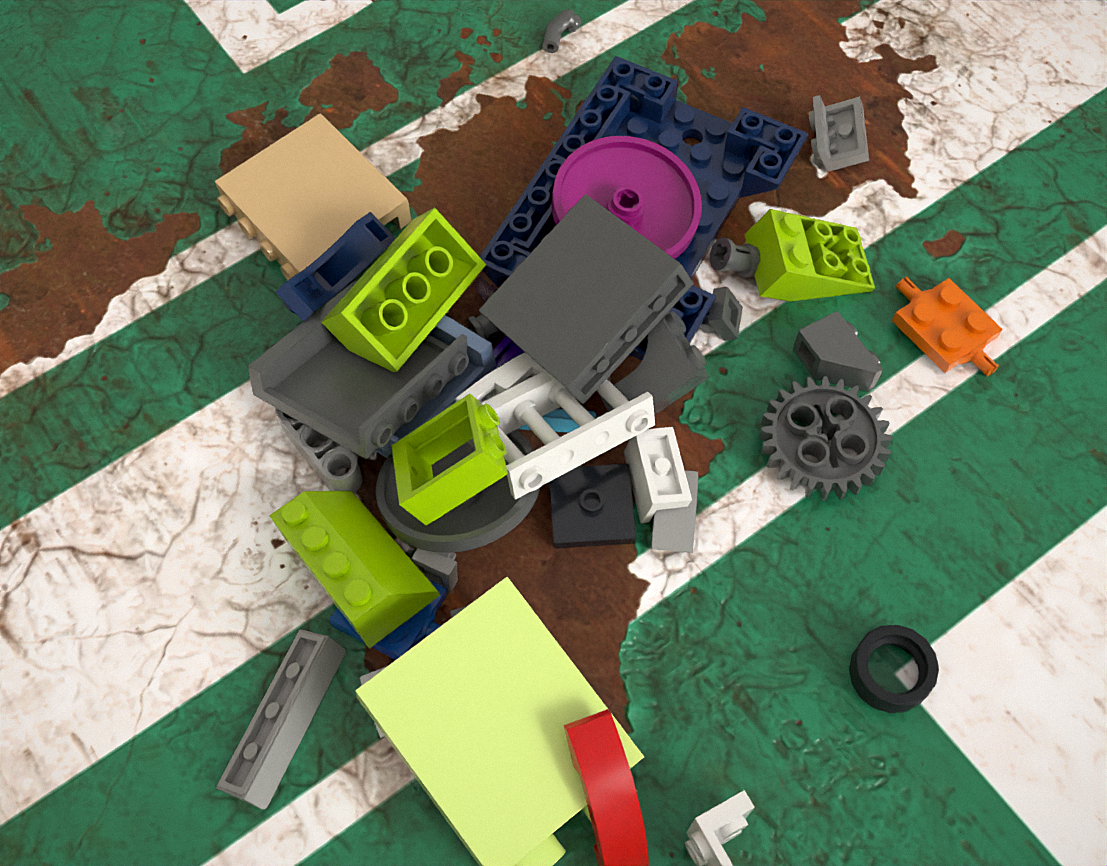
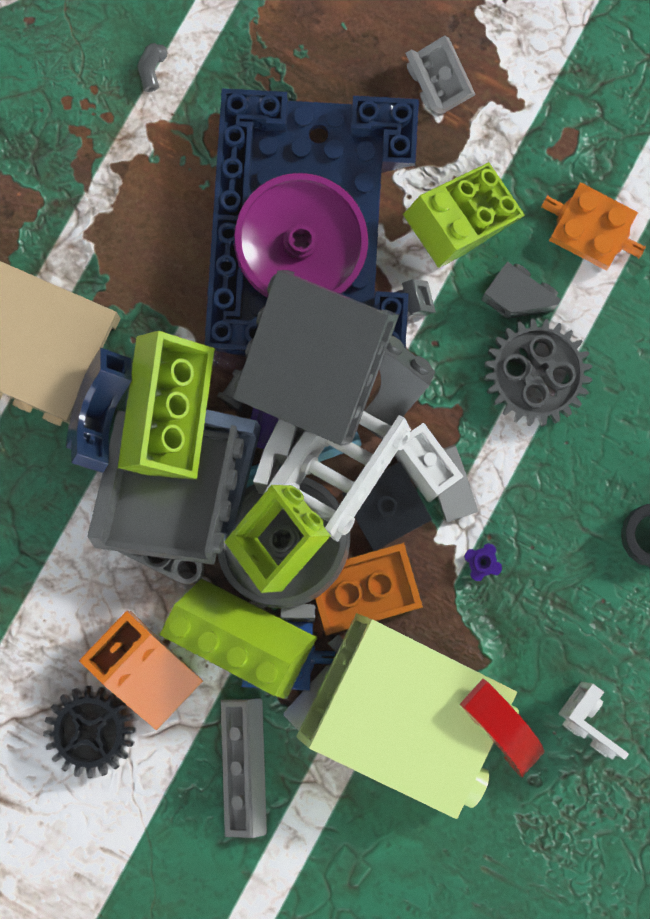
camera: 25 degrees left, 20 degrees up
dark grey bush [710,237,760,278] -> none
none -> black gear [43,685,136,779]
none -> orange slope [79,611,203,730]
none -> orange plate [315,543,423,635]
none -> dark purple plate [464,543,502,581]

